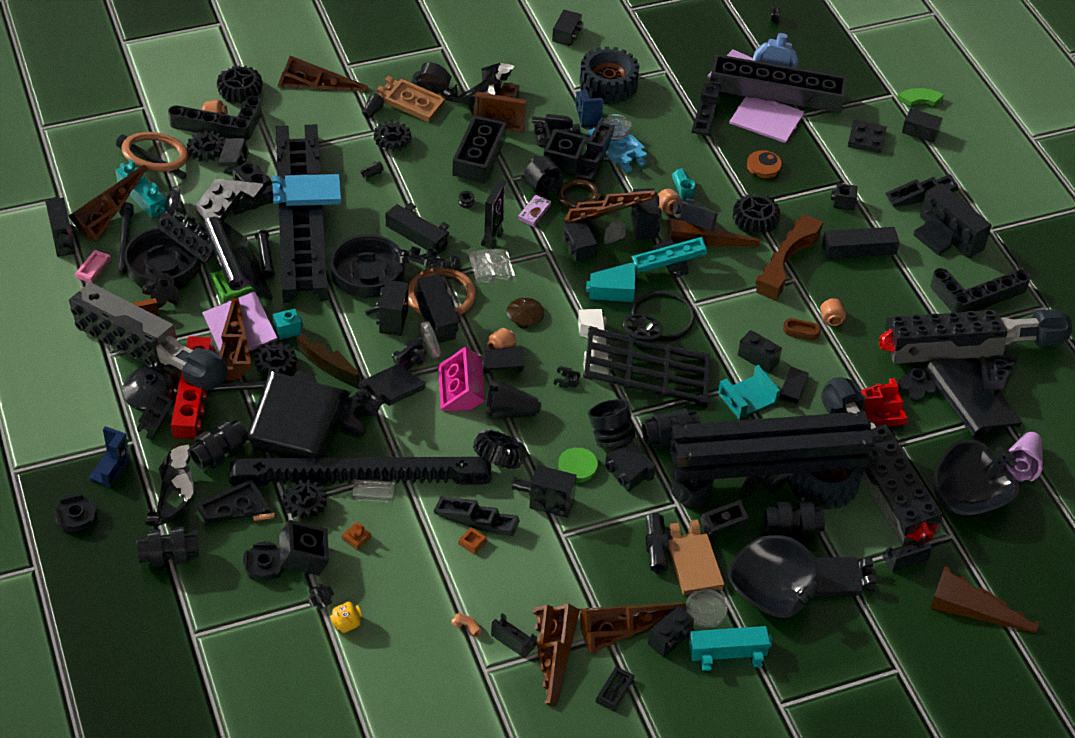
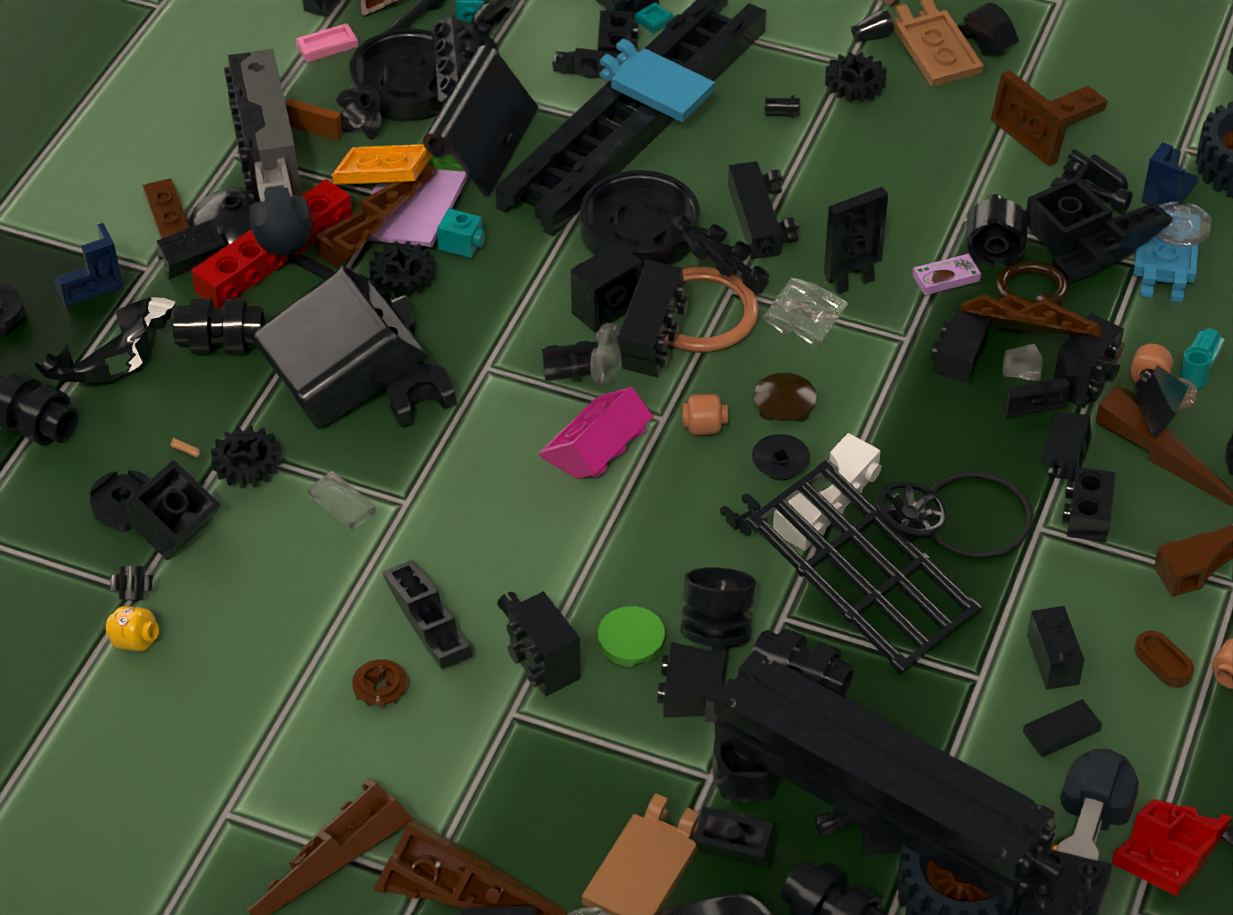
camera: 45 degrees right, 0 degrees up
wing [195,178,266,221] -> none
black wing [196,479,271,523] -> none
black gear [229,457,492,487] -> none
black pin [255,230,275,279] -> none
dark brown slope [297,334,360,388] -> none
dark orange tile [342,522,371,550] -> none
black tile [355,364,426,409] -> none
black animal [439,63,514,106] -> none
nougat arm [451,613,482,637] -> none
black brick [452,115,507,183] -> none
dark orange tile [458,527,487,555] -> none
black gear [473,429,527,469] -> none
black hinge [483,348,524,374] -> none
black cone [486,380,541,419] -> none
black hinge [491,613,538,659] -> none
teal slope [586,263,635,302] -> none
teal tile [632,237,708,274] -> none
black piece [646,513,669,573] -> none
teal panel [718,365,780,420] -> none
none -> reddish brown plate [143,178,189,239]
none -> light orange tile [331,144,433,184]
none -> reddish brown gear [352,659,408,708]
none -> teal tile [635,2,674,34]
none -> black piece [752,434,810,481]
none -> black tile [1003,377,1070,418]
none -> black brick [1062,467,1116,542]

